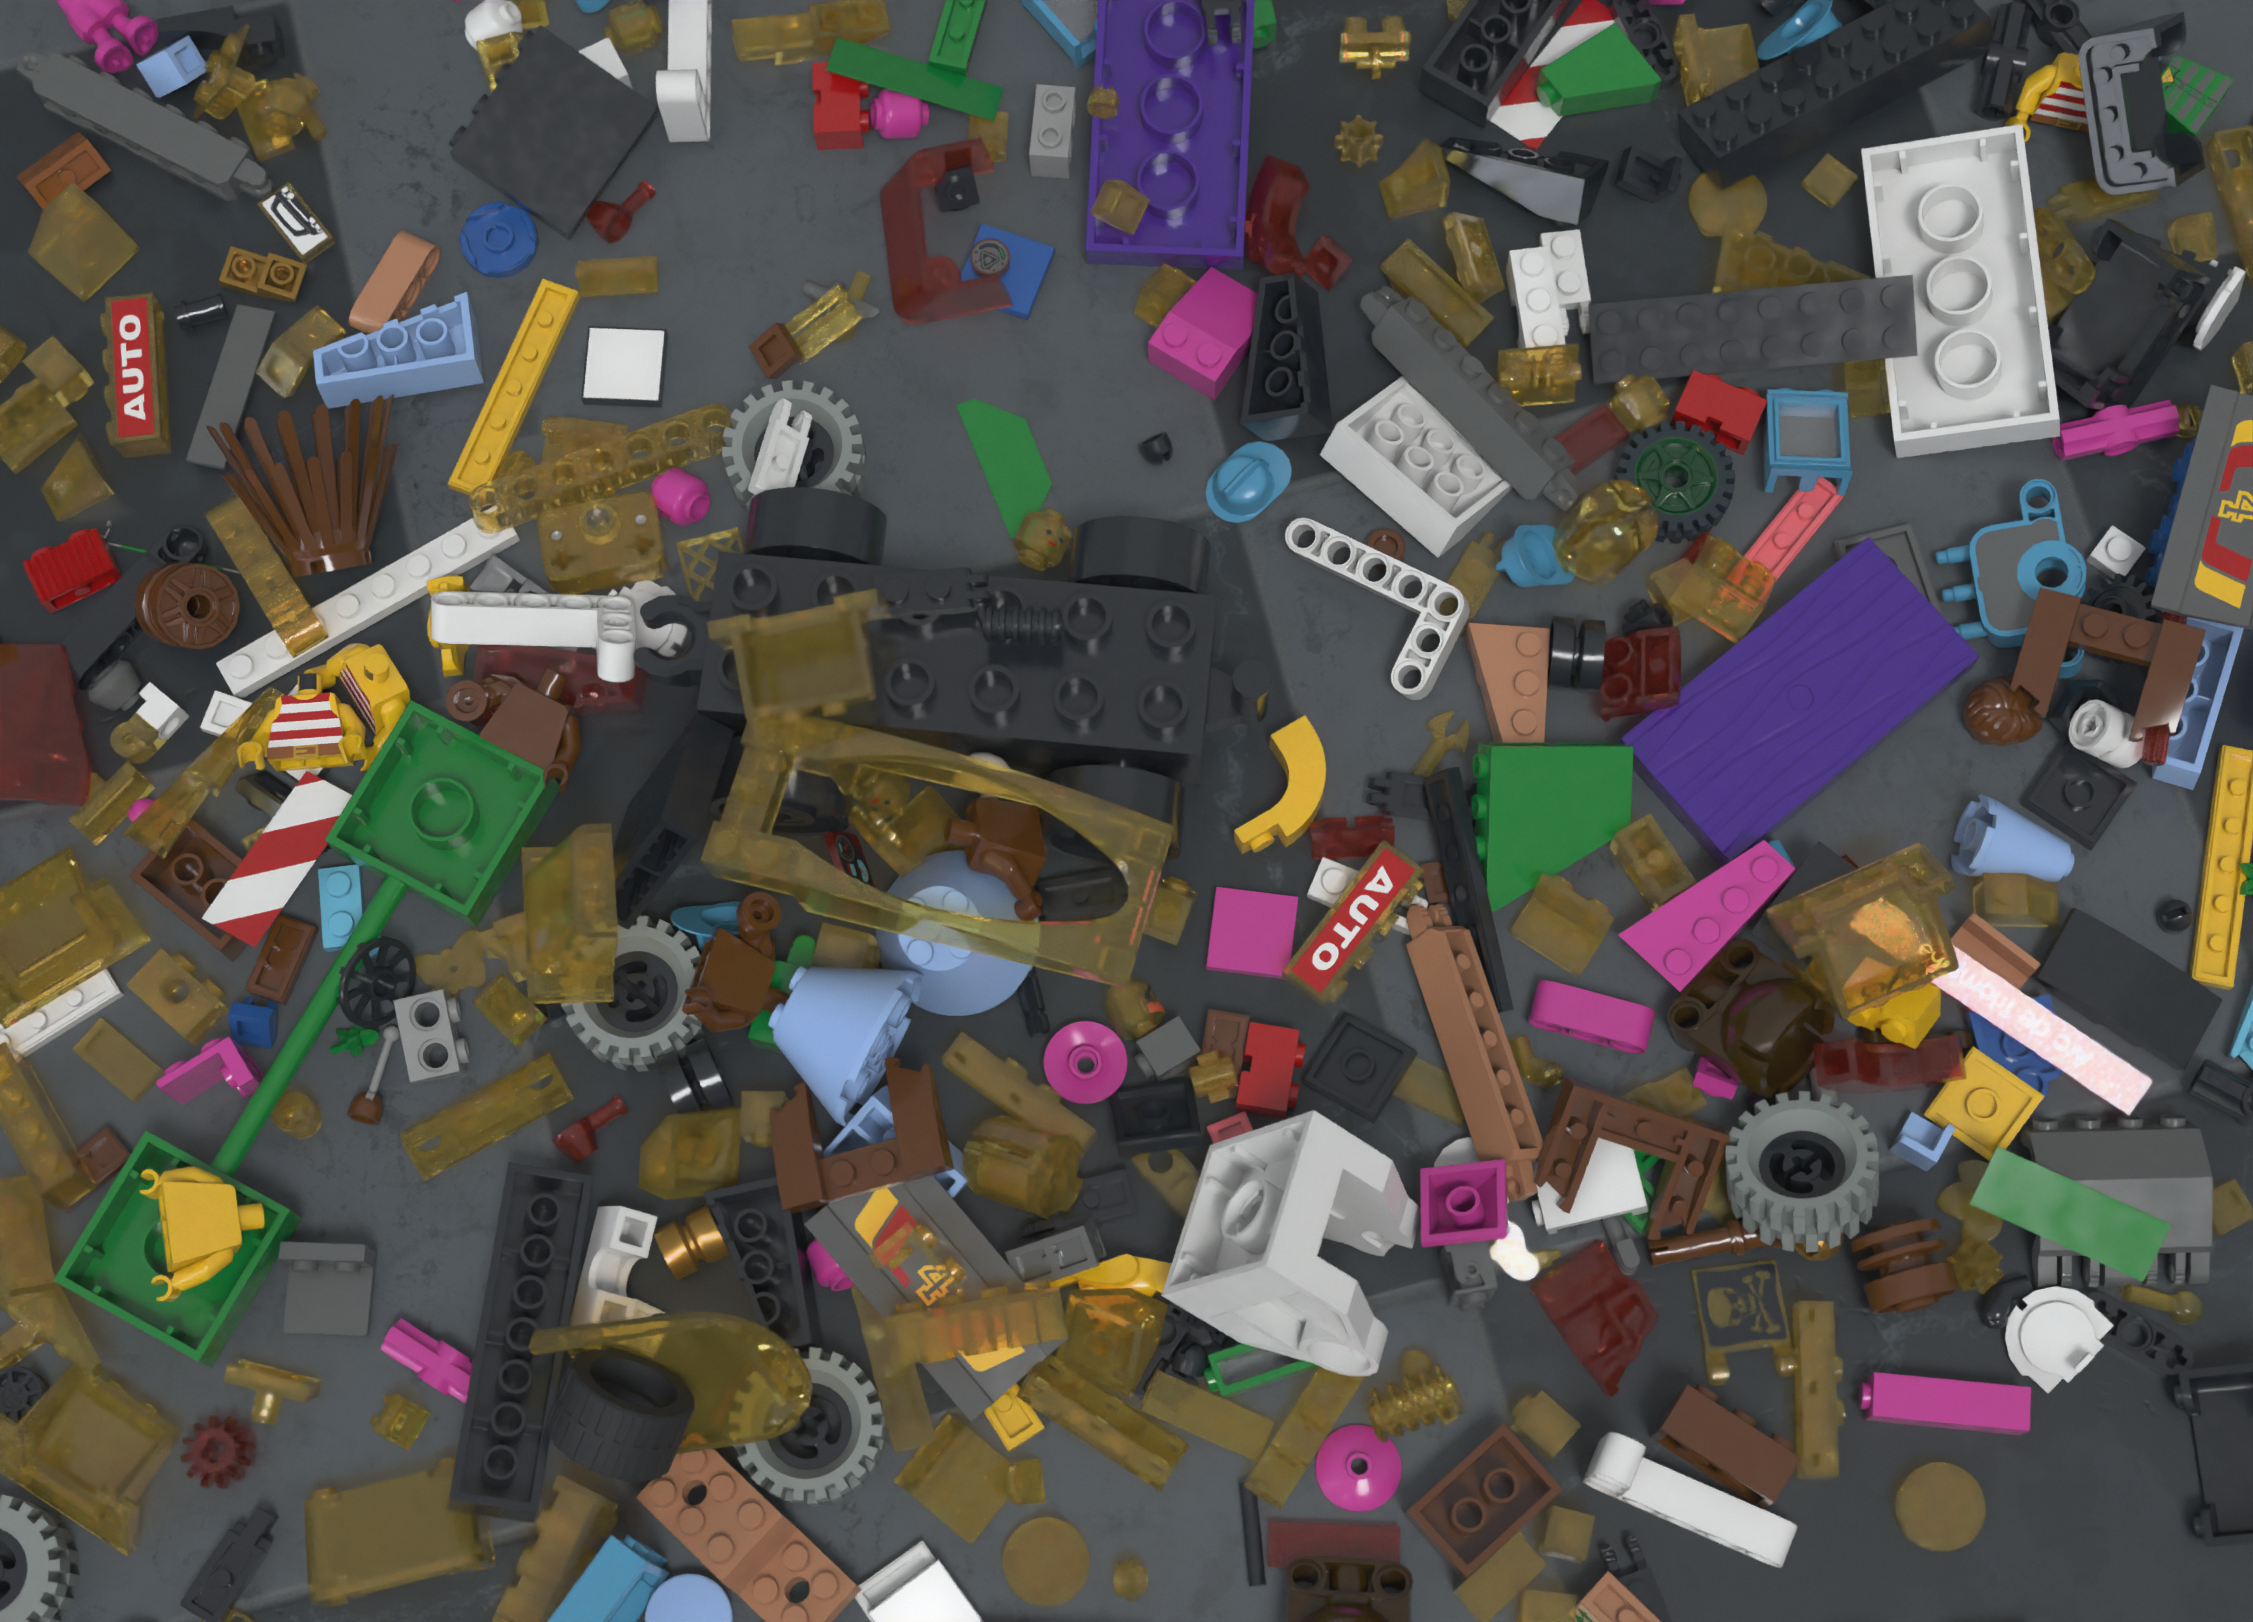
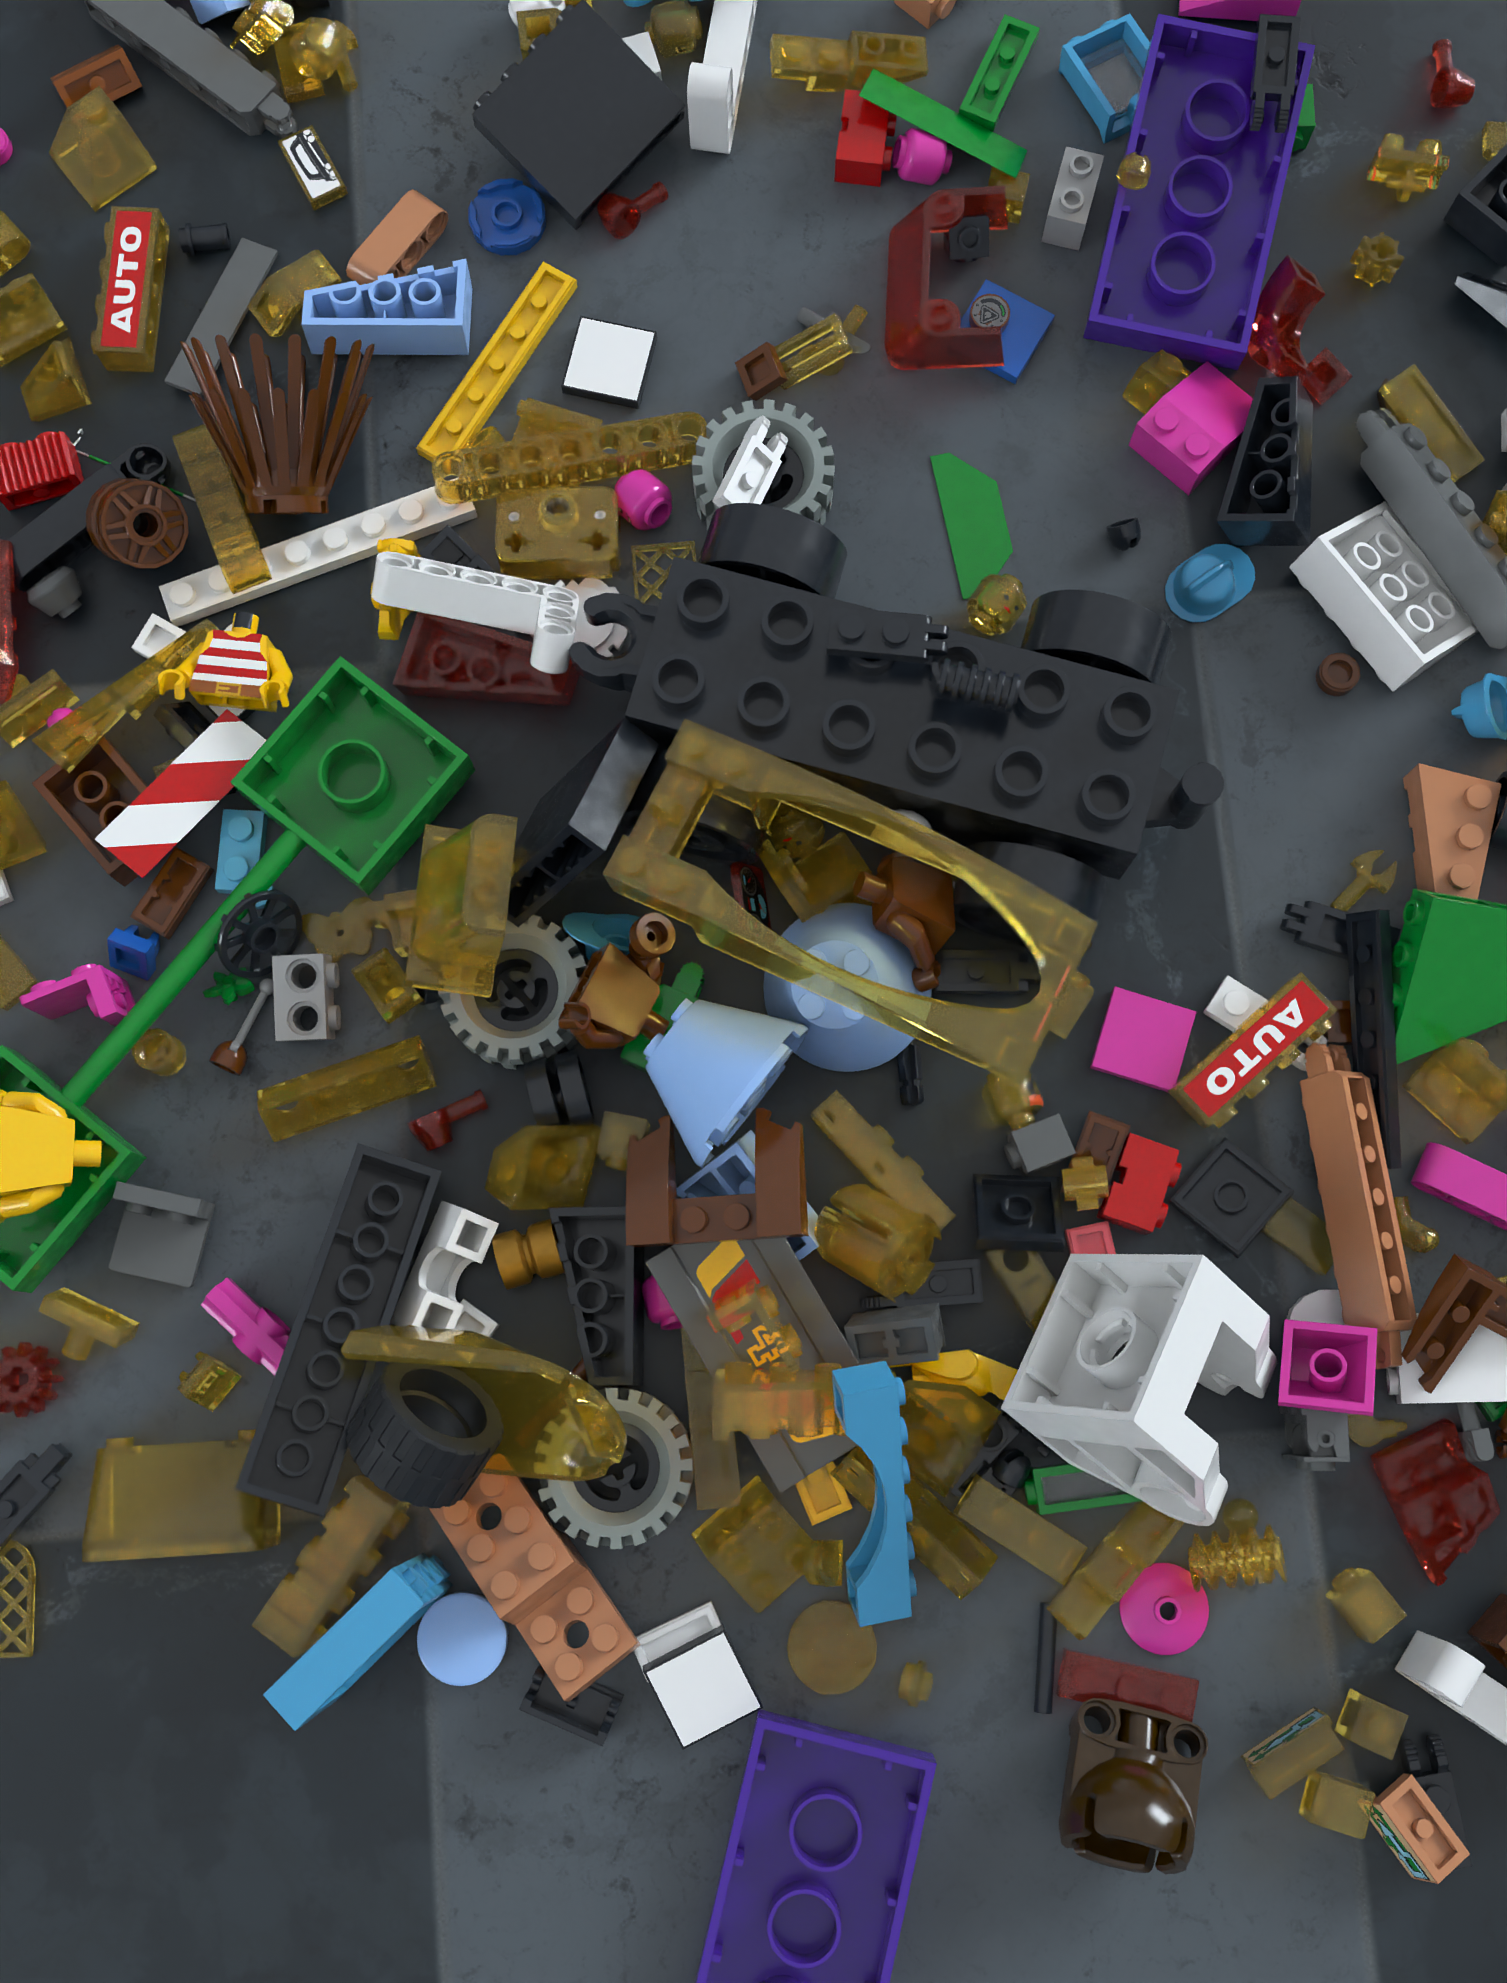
camera: 10 degrees right, 5 degrees up
clear yellow brick [22,336,95,408] -> none
leg [110,682,189,764] -> none
clear yellow brick [126,948,230,1047] -> none
pearl gold slope [219,246,307,302] -> none
yellow torso [303,643,410,772] -> none
reddish brown torso [446,667,583,793] -> none
clear yellow hinge [575,256,658,298] -> none
clear yellow windscreen [707,589,891,725] -> none
clear yellow brick [812,923,881,969] -> none
dark pink dish [1044,1021,1127,1104] -> none
clear yellow slope [1091,180,1150,235] -> none
yellow arch [1234,715,1326,854] -> none
white beam [1285,518,1470,700] -> none
clear red hinge [1310,814,1395,859] -> none
clear yellow slope [1378,138,1451,219] -> none
reddish brown brick [1404,1423,1563,1581] -> none
clear yellow hinge [1439,531,1506,638] -> none
clear yellow bracket [1442,212,1505,305] -> none
none -> dark azure arch [832,1361,917,1627]

